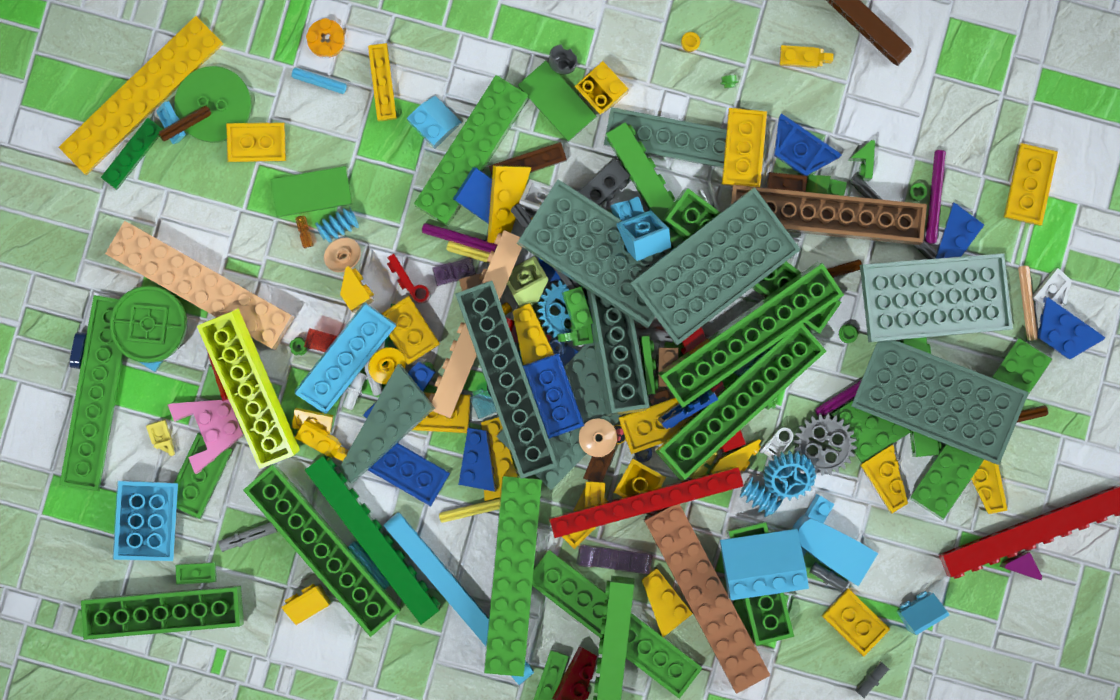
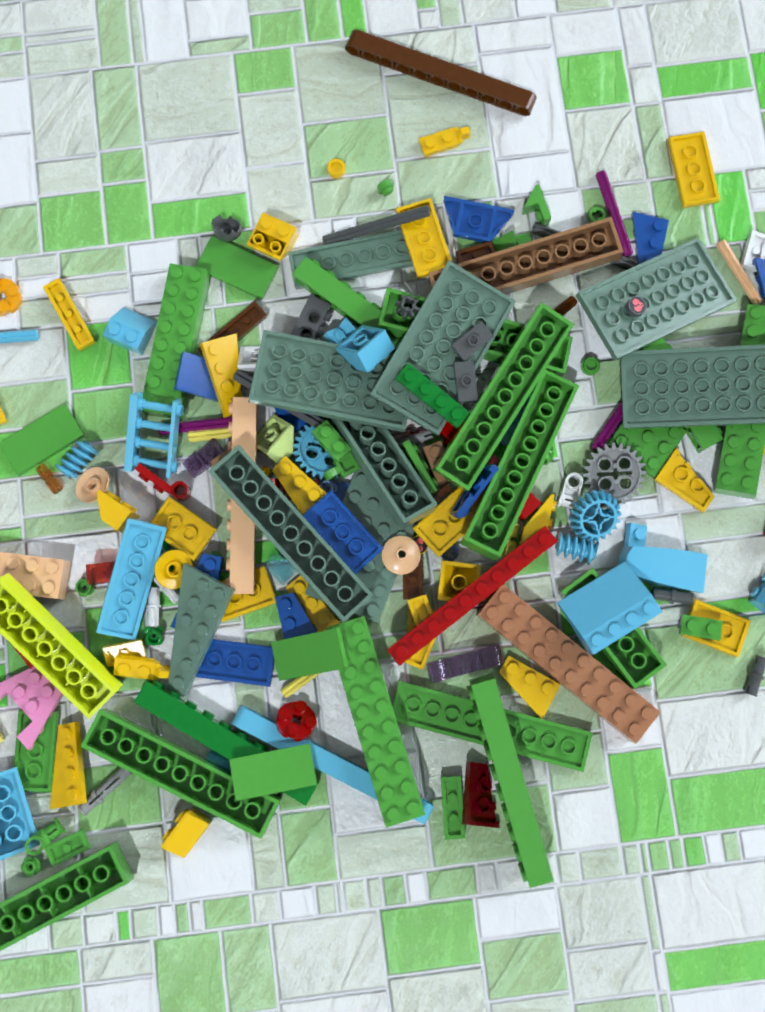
camera: 15 degrees left, 5 degrees down
none -> bright green plate [21,856,41,877]
none -> bright green connector [25,818,66,855]
none -> yellow wing [50,722,87,809]
none -> medium azure fence [124,392,184,478]
none -> green plate [144,626,164,646]
none -> bright green tile [229,744,317,801]
none -> bright green tile [271,627,349,681]
none -> red plate [276,700,317,741]
none -> dark grey axle [322,205,430,245]
none -> dark grey gear [395,294,420,320]
none -> green plate [395,363,470,429]
none -> dark grey plate [450,321,494,362]
none -> dark grey plate [453,361,478,403]
none -> tile [626,296,647,317]
none -> bright green plate [679,614,723,641]

